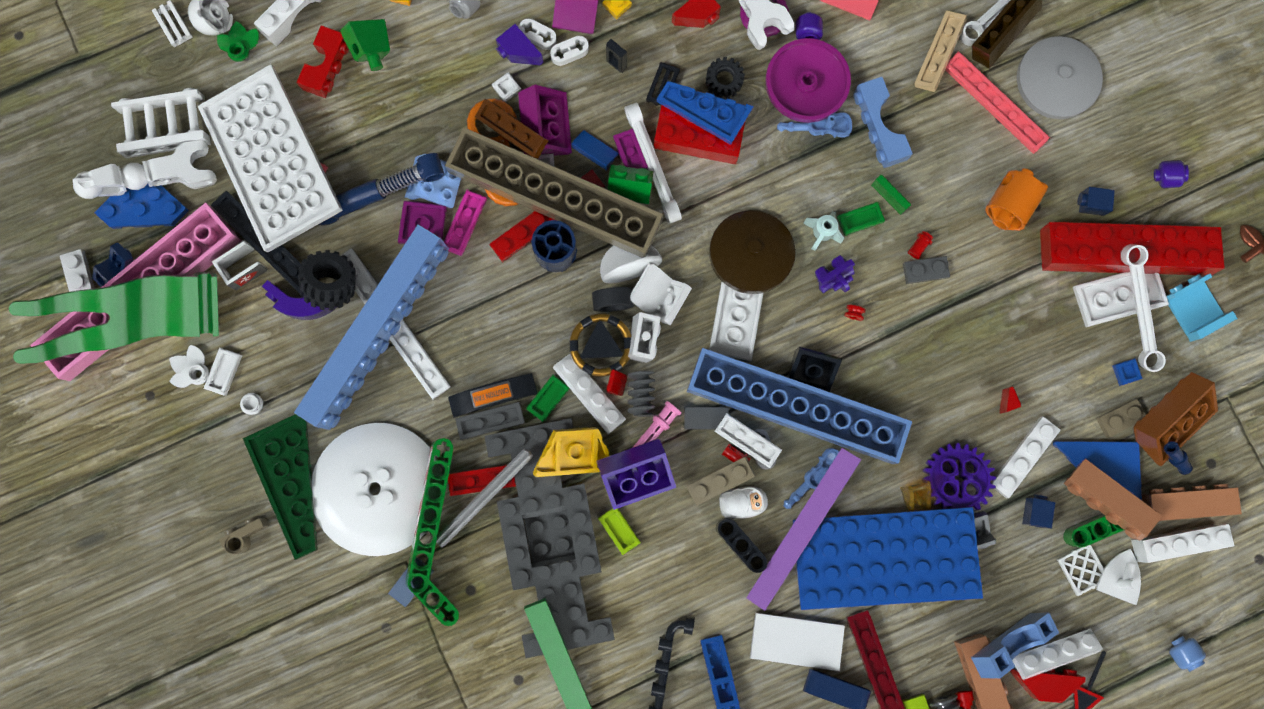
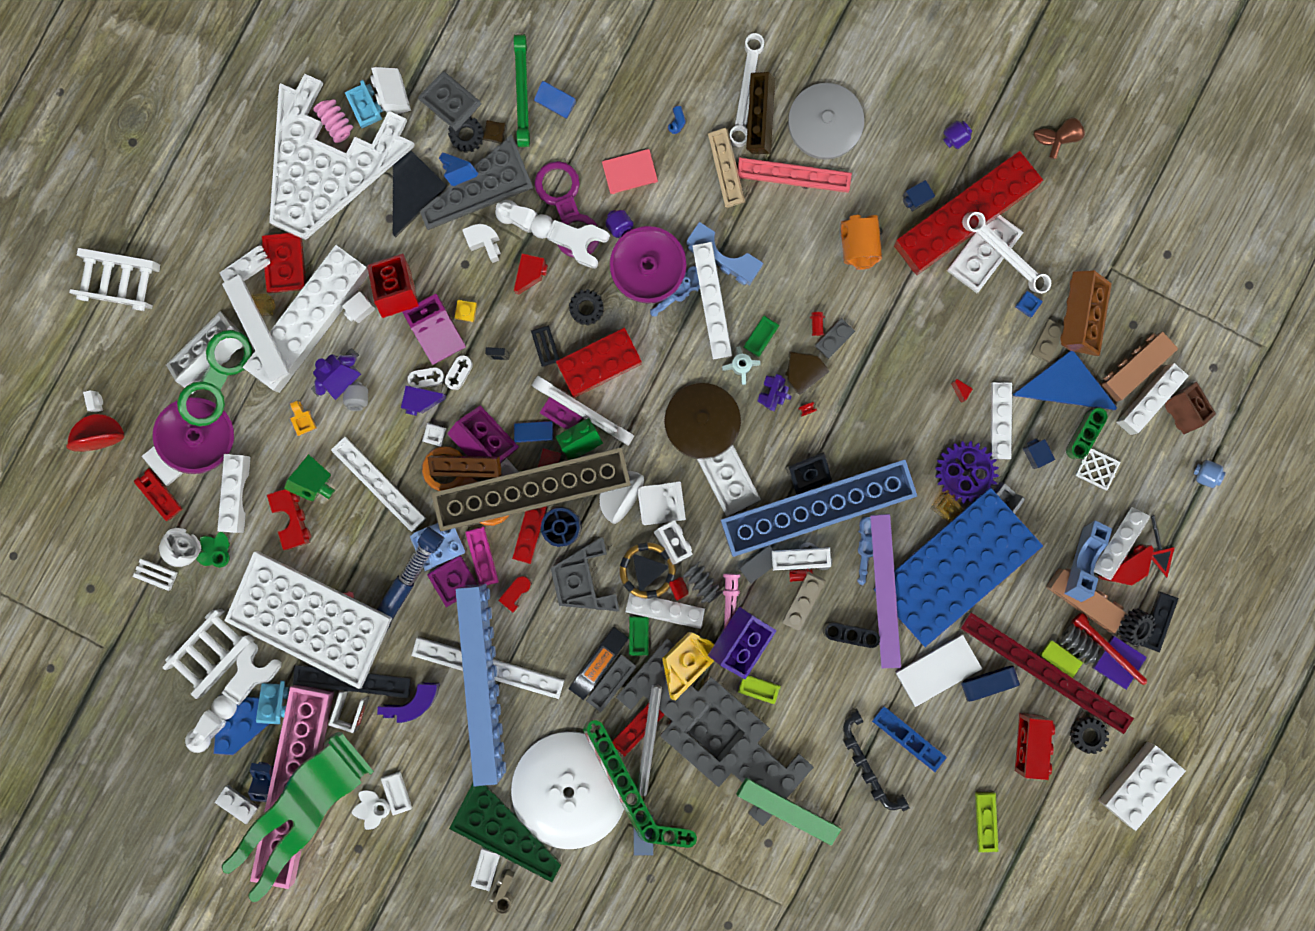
camera: 30 degrees left, 5 degrees up
white plate [240,393,263,415] -> none
black tyre [298,250,356,310] -> none
black tyre [592,287,634,312] -> none
blue wing [657,81,754,145] -> none
white piece [719,486,768,519] -> none
green tile [871,175,911,215] -> none
nougat brick [1063,459,1163,541] -> none
white shield [1096,549,1141,605] -> none
dark blue pin [1164,442,1193,475] -> none
medium azure panel [1167,274,1238,342] -> none
none -> medium azure bracket [256,681,289,724]
none -> white plate [331,437,426,532]
none -> white tile [471,847,500,891]
none -> red leg [498,576,532,613]
none -> dark grey wing [551,538,620,612]
none -> white plate [693,242,732,359]
none -> dark brown slope [785,351,830,395]
none -> copper slope [1165,381,1216,435]

